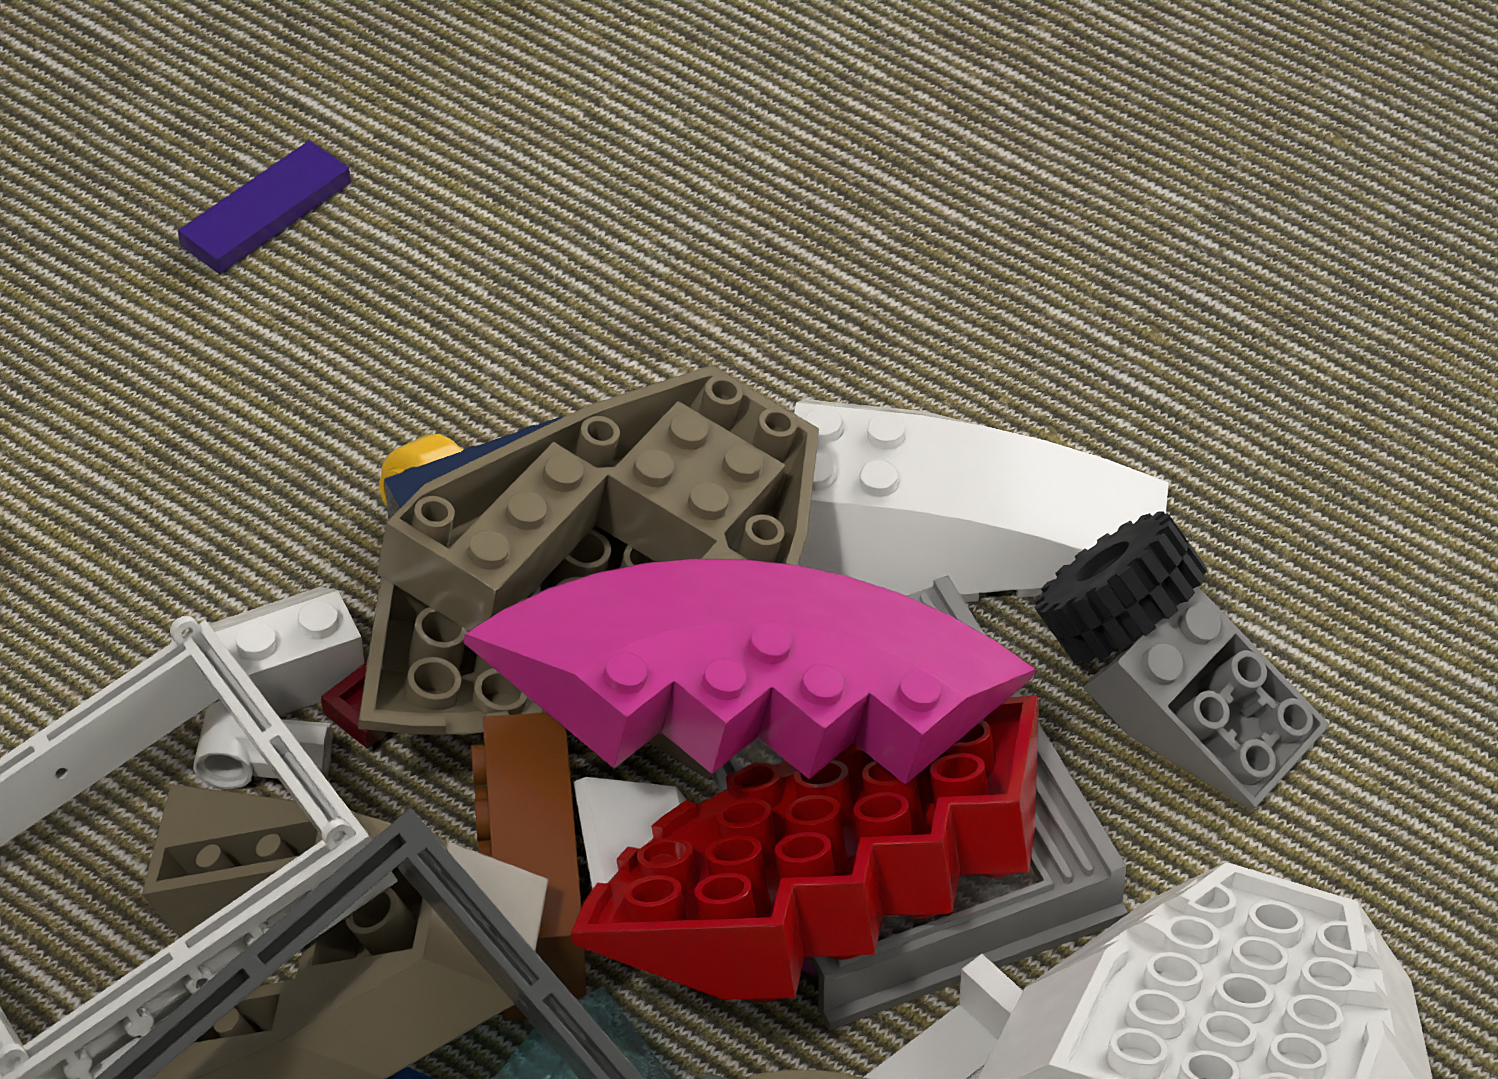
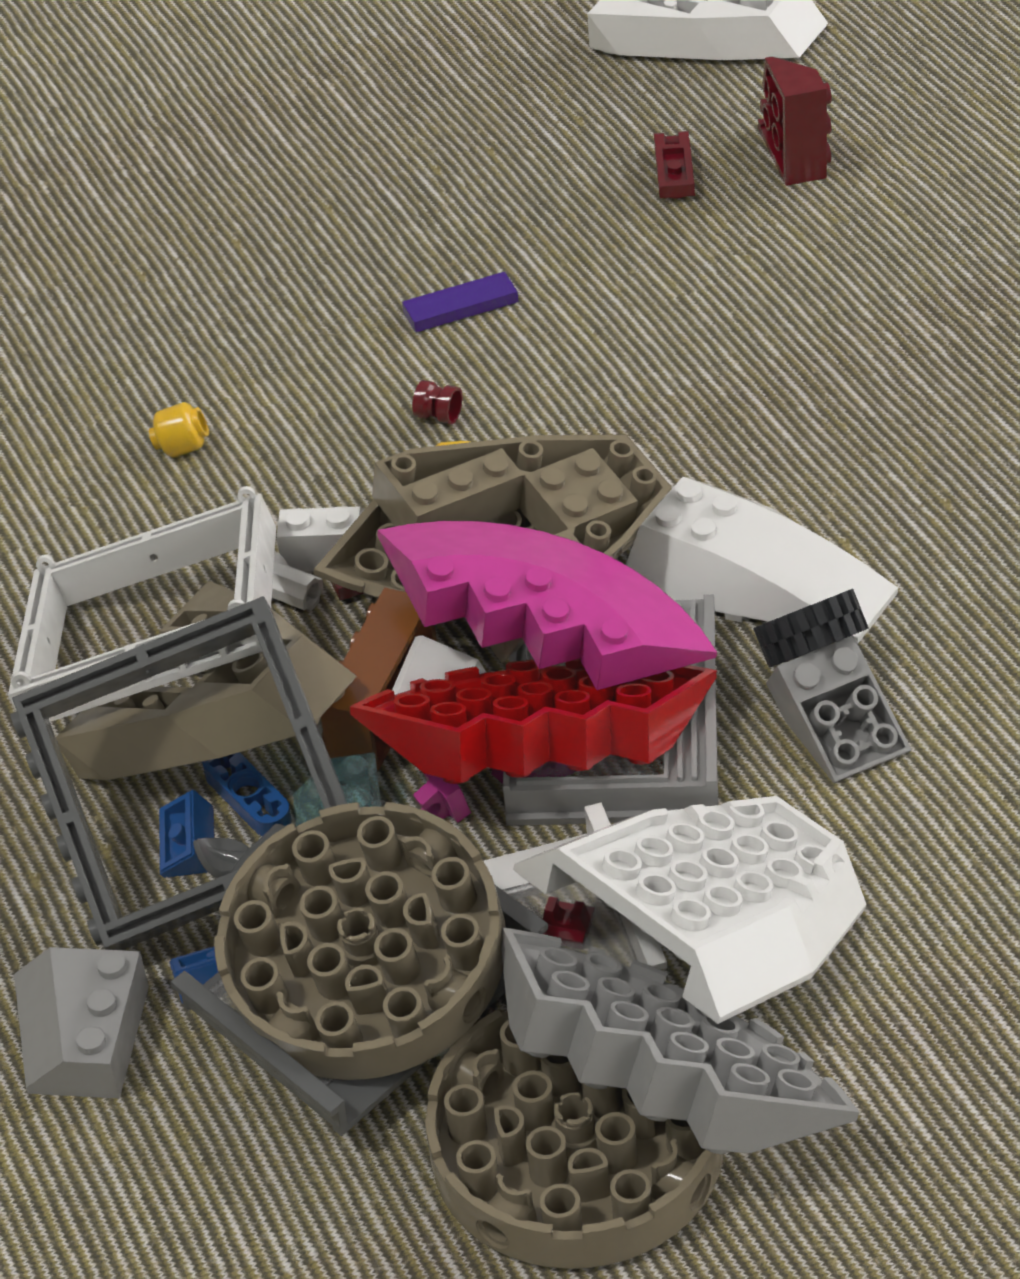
camera: 30 degrees right, 5 degrees down
none -> dark red wheel [412,380,463,425]
none -> dark pink tile [413,773,471,823]

